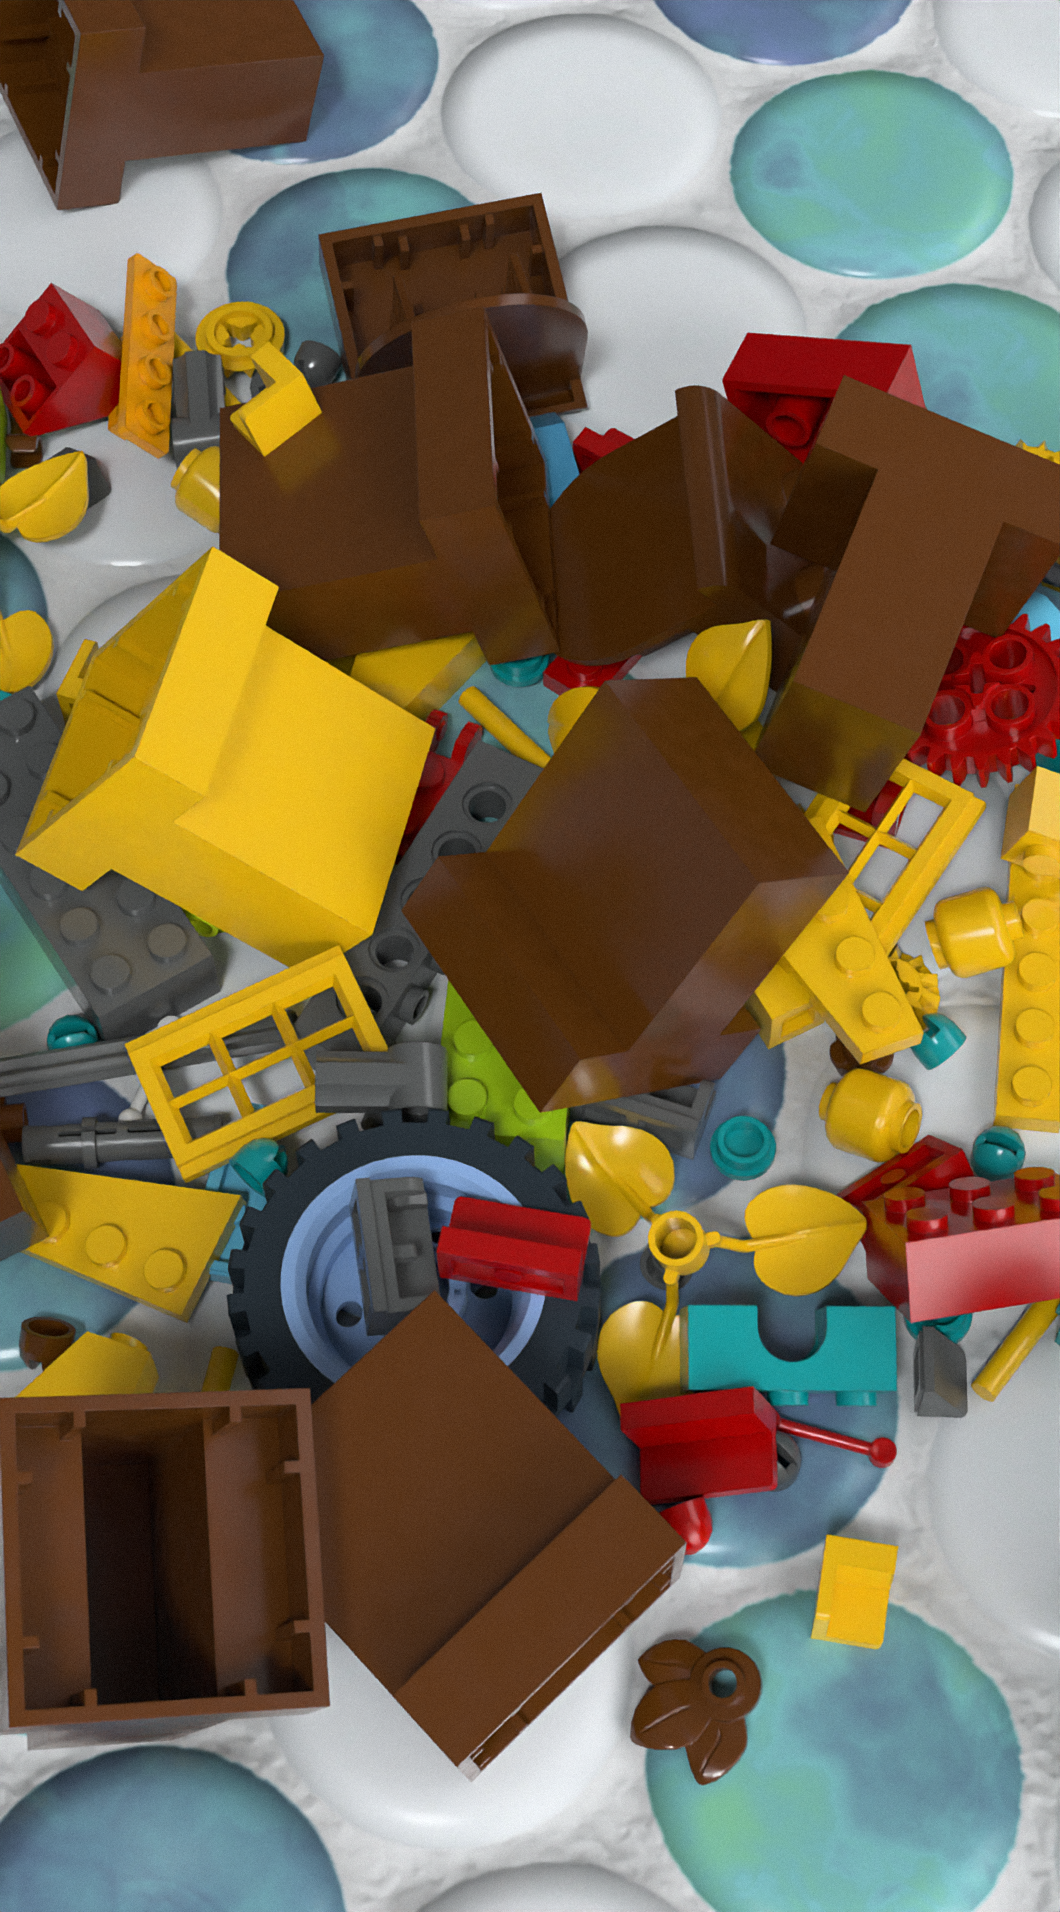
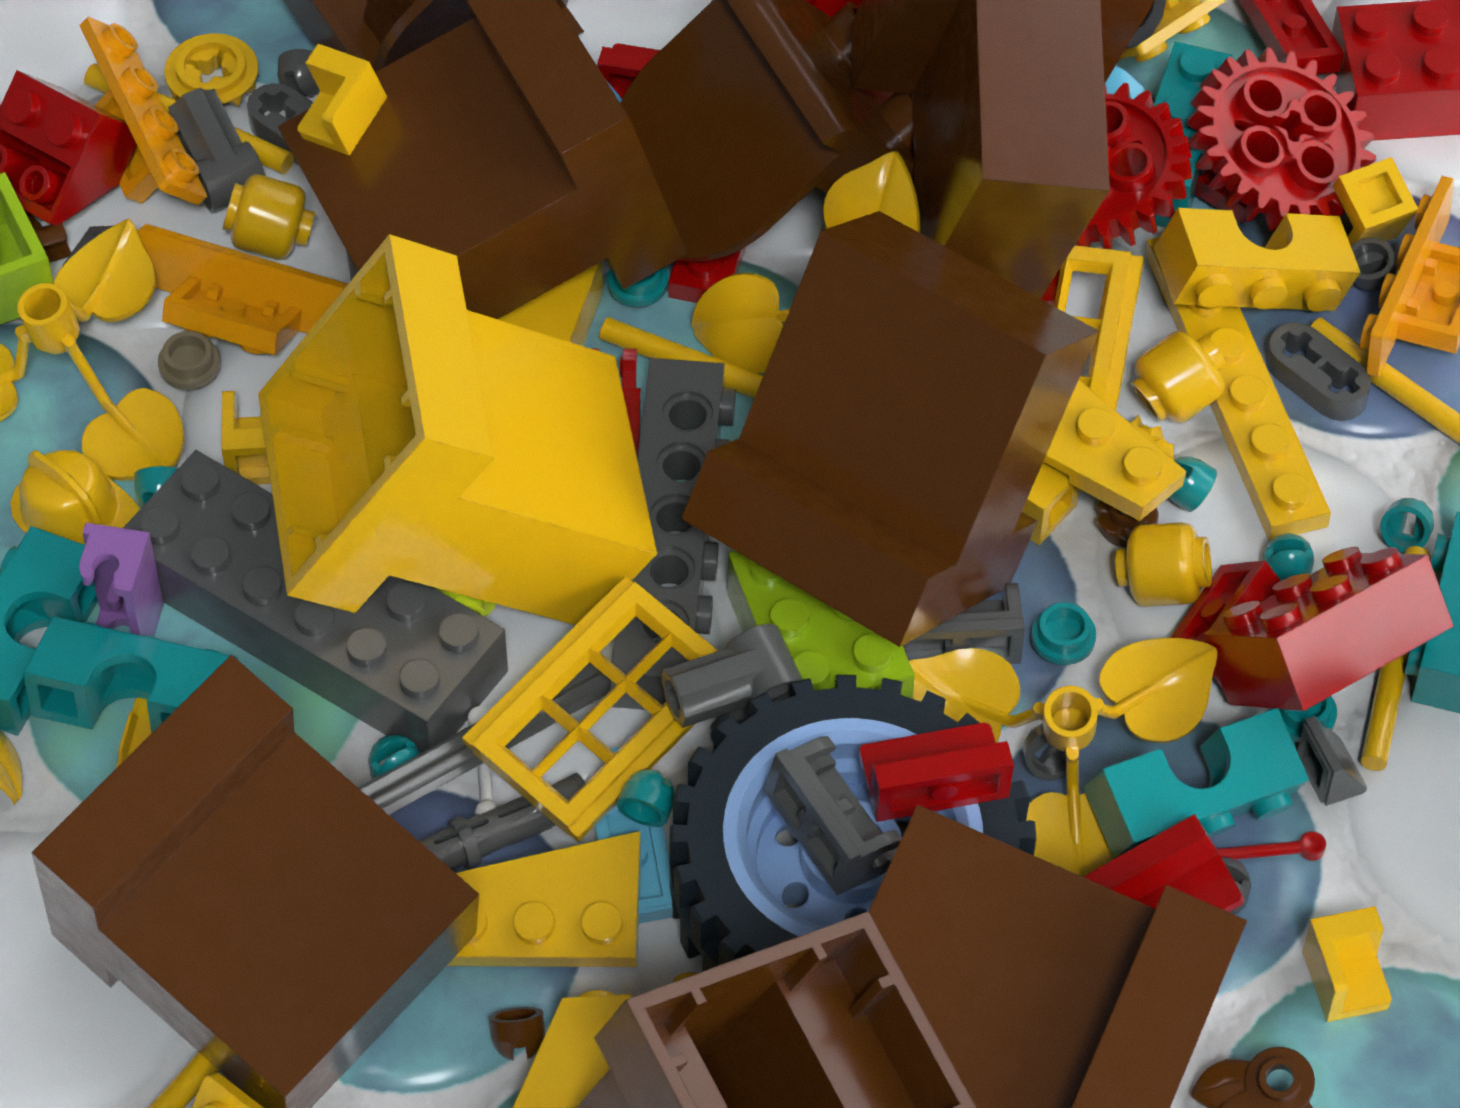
camera: 25 degrees left, 5 degrees down
none -> light orange bracket [137,224,348,355]
none -> dark tan plate [158,331,220,390]

